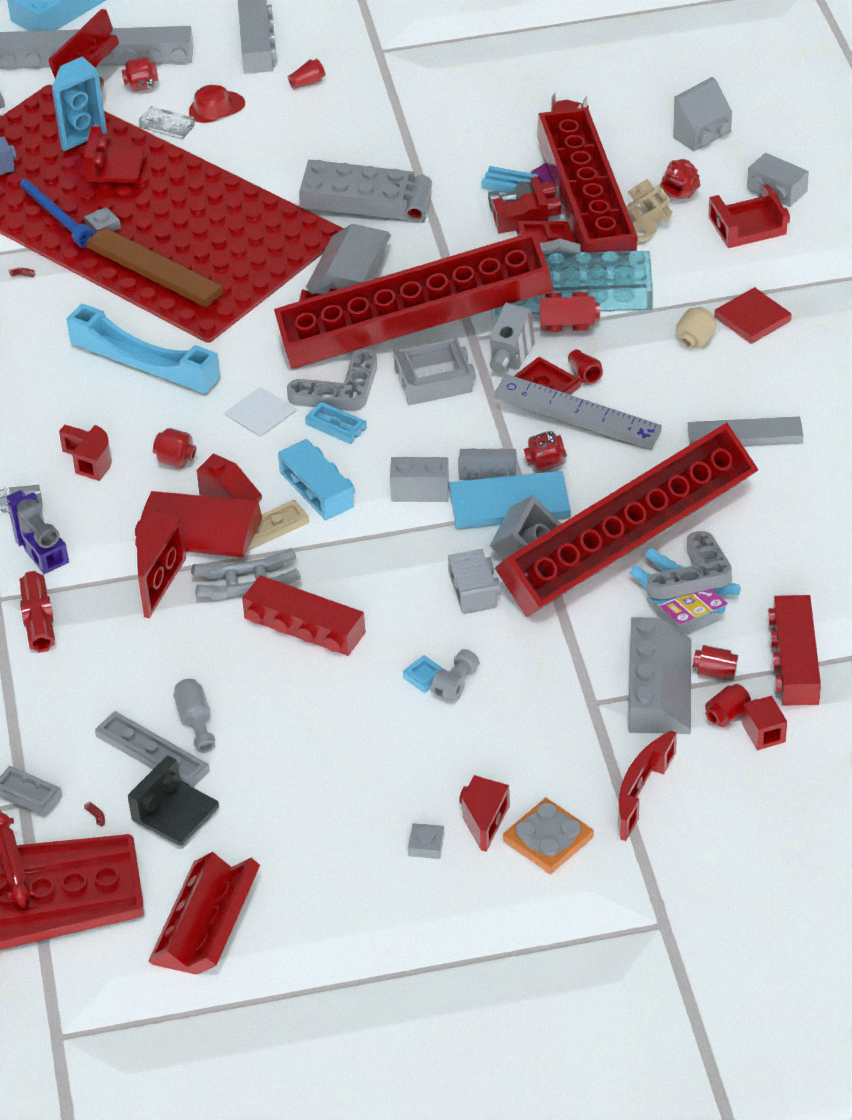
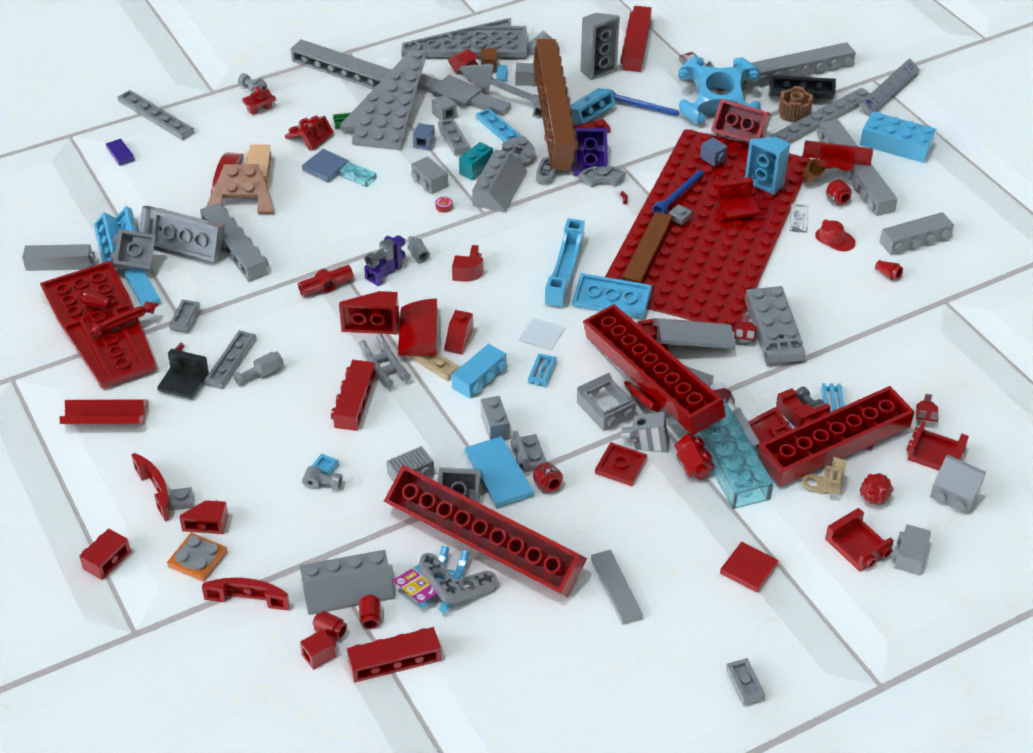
camera: 70 degrees right, 0 degrees up
red head [152,428,197,468] -> none
light grey beam [287,348,377,411] -> none
light grey tile [494,373,662,450] -> none
red cone [568,349,603,384] -> none
tan head [676,307,716,348] -> none
none -> red brick [79,528,131,580]
none -> red slope [131,453,170,521]
none -> medium azure tile [572,273,652,319]
none -> red piece [624,381,662,412]
none -> piece [734,314,756,343]
none -> red panel [906,421,969,471]

